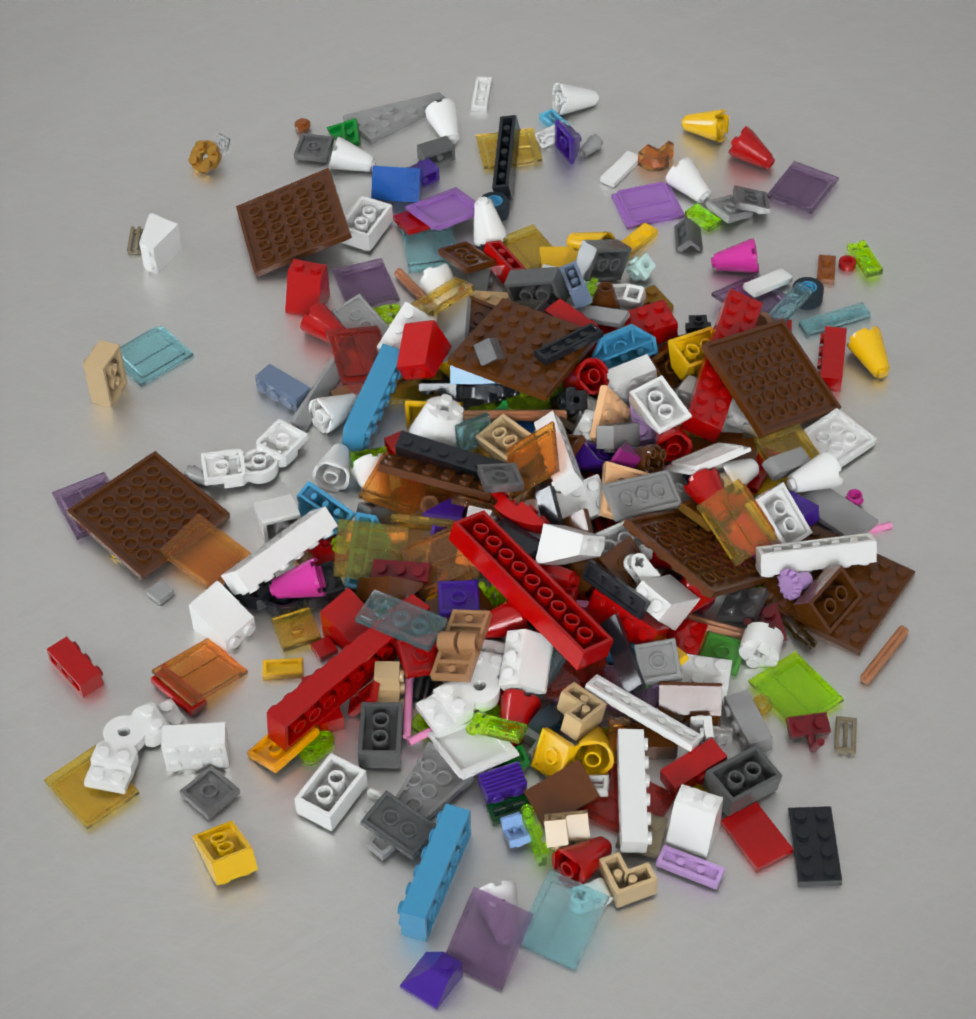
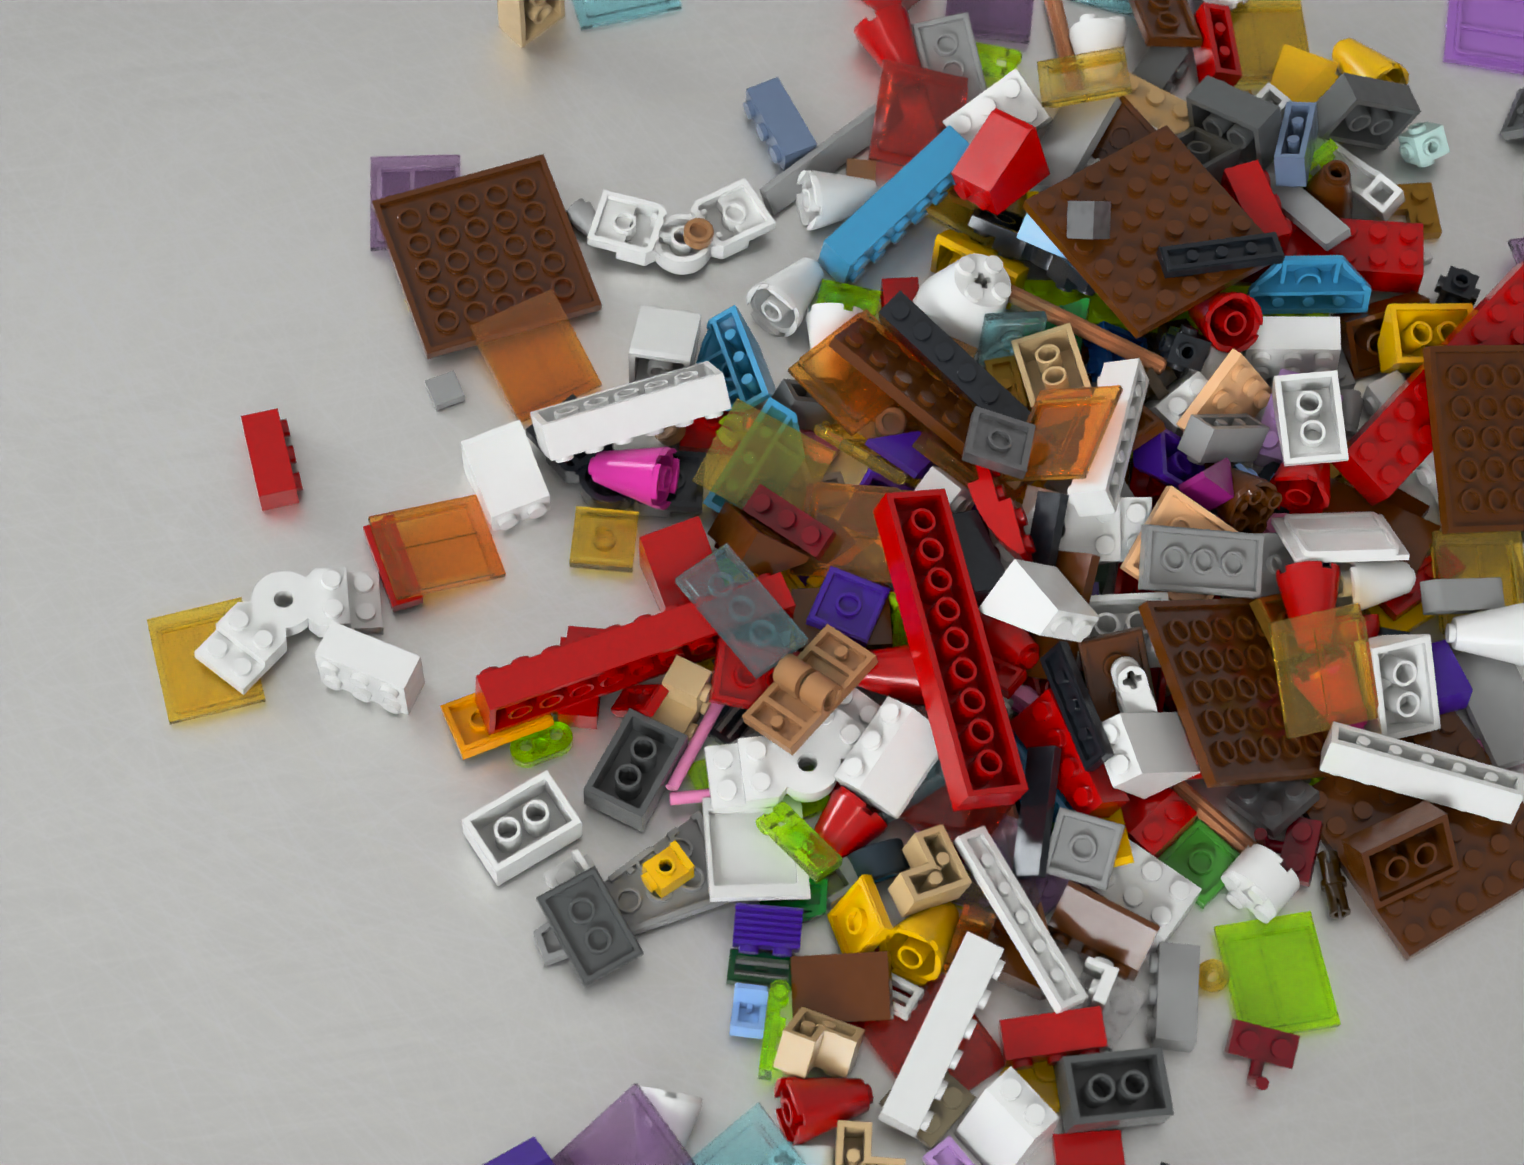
camera: 20 degrees right, 15 degrees up
flat silver plate [180,765,240,820] -> none
yellow slope [192,820,258,886] -> none
yellow tile [263,657,304,680] -> none
red tile [310,636,338,662] -> none
dark azure brick [397,804,472,942] -> none
yellow plate [621,223,658,259] -> none
lavender gear [777,568,813,601] -> none
dark tan tile [834,716,857,756] -> none
nougat axle [860,625,909,685] -> none
none -> yellow brick [641,840,694,899]
none -> medium nougat tile [683,218,714,249]

